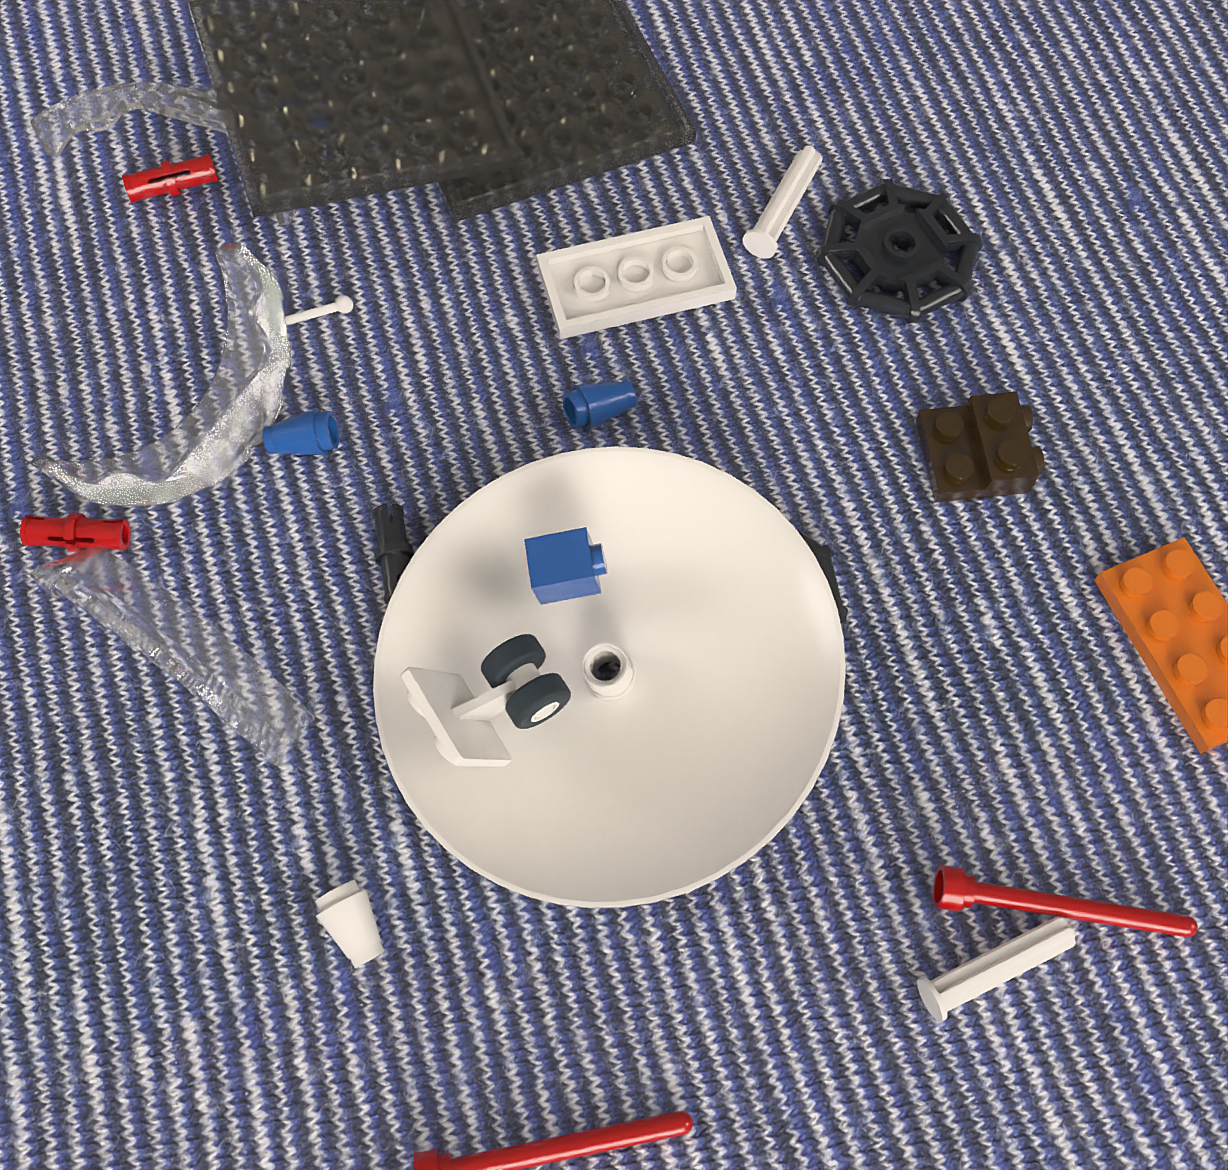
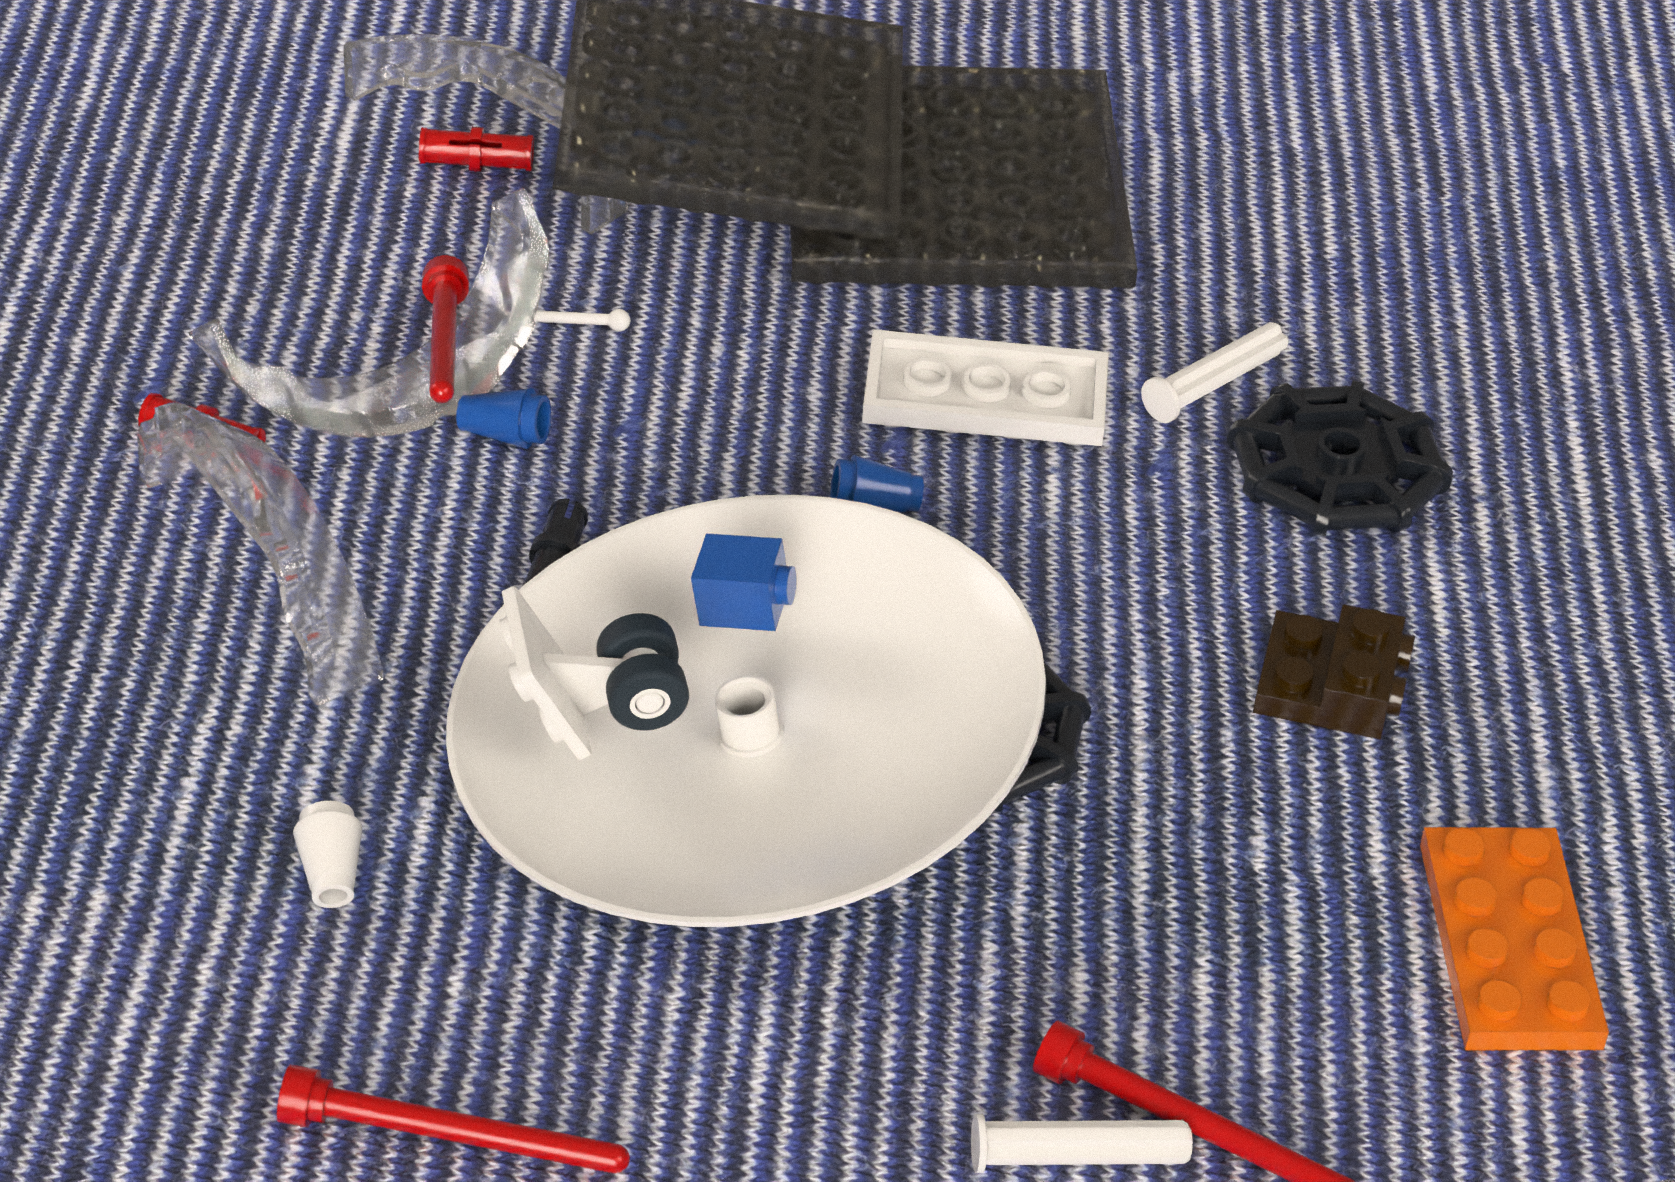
camera: 20 degrees right, 25 degrees down
none -> red piece [422,255,469,403]

